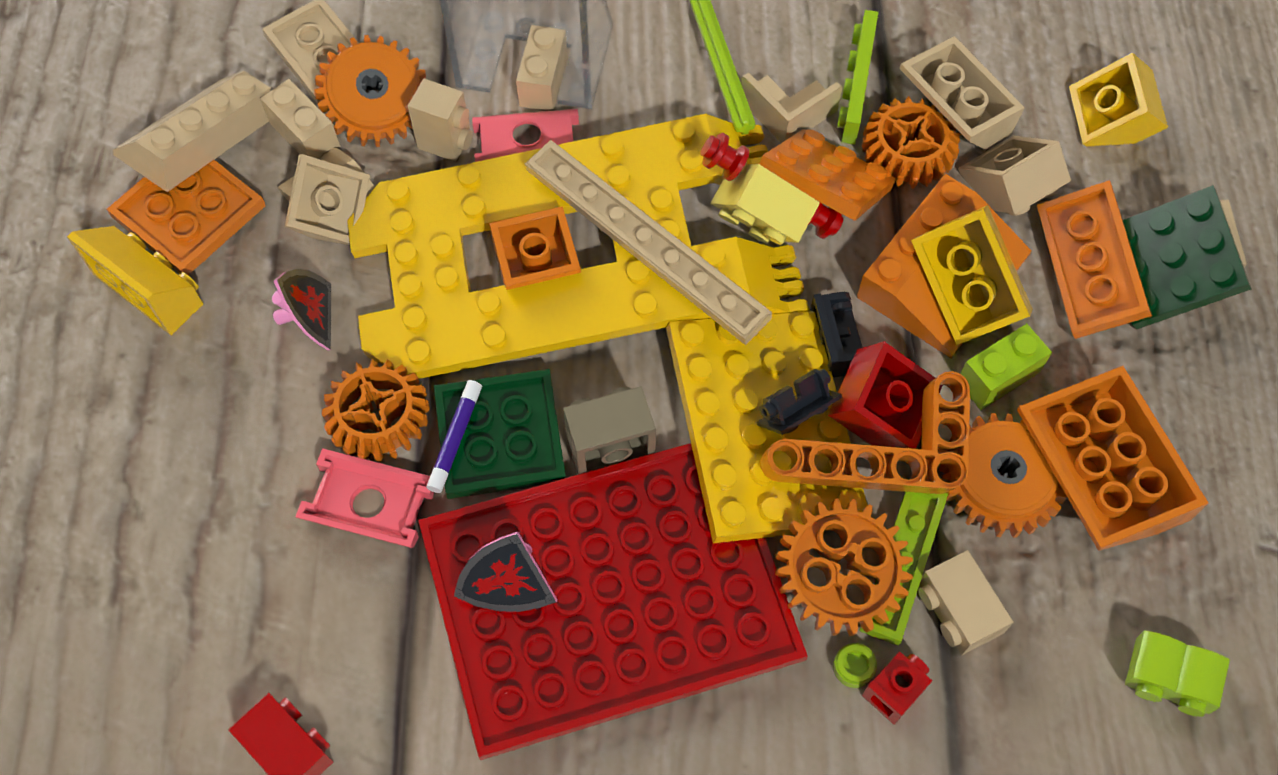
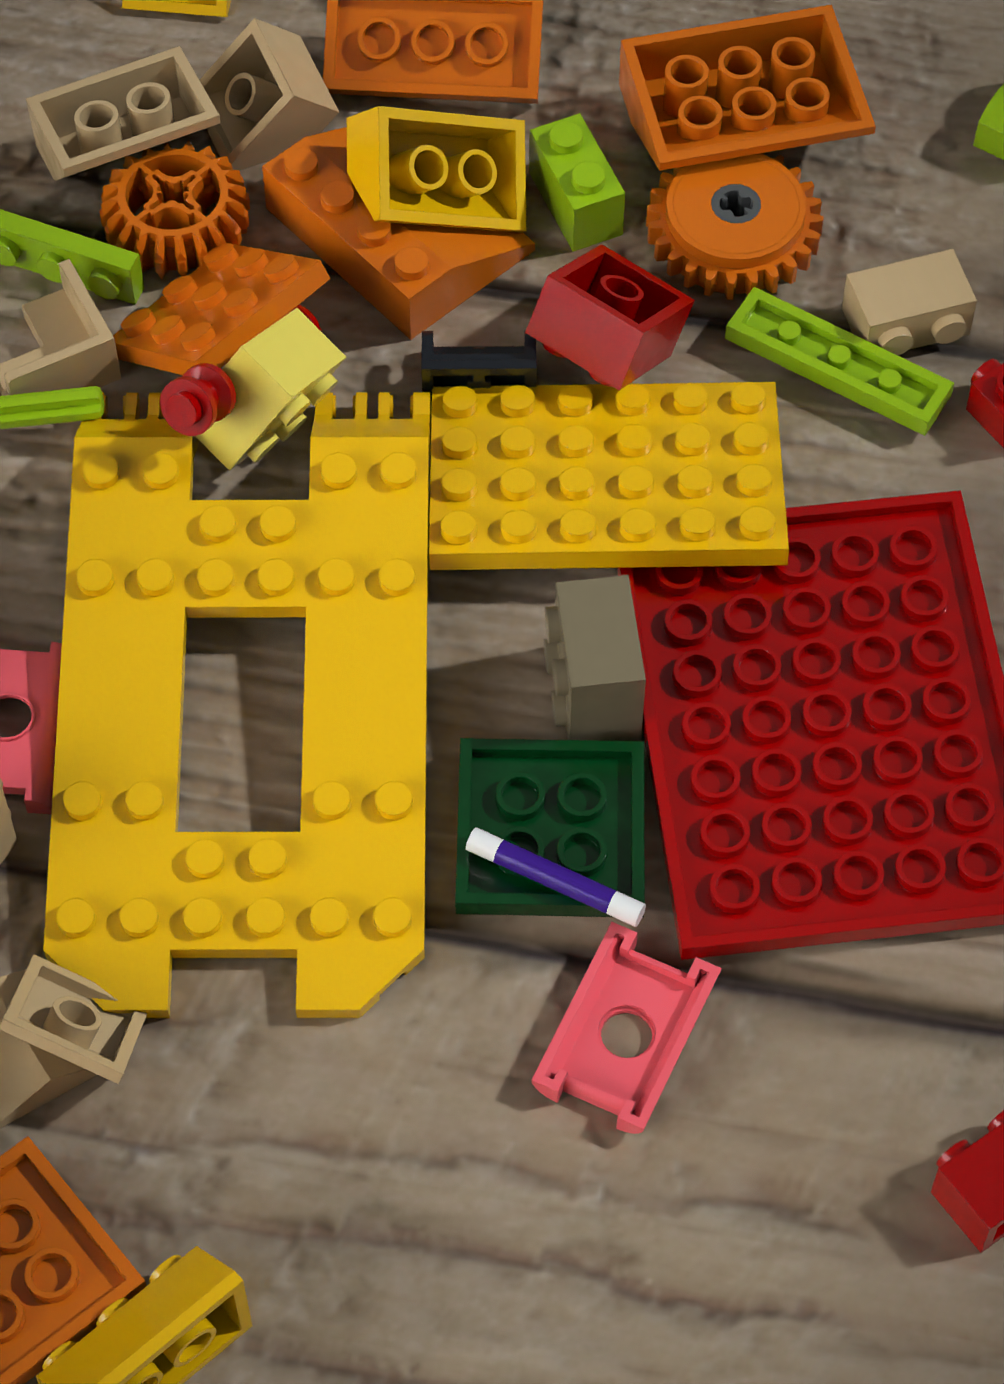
camera: 80 degrees left, 5 degrees down
shield [272,268,331,350] -> none
orange gear [322,359,430,463] -> none
shield [454,532,557,612] -> none
orange slope [489,206,581,290] -> none
tan tile [525,140,772,345] -> none
black hinge [757,369,843,435] -> none
orange beam [761,371,970,494] -> none
orange gear [775,498,913,636] -> none
lime tile [833,643,877,688] -> none

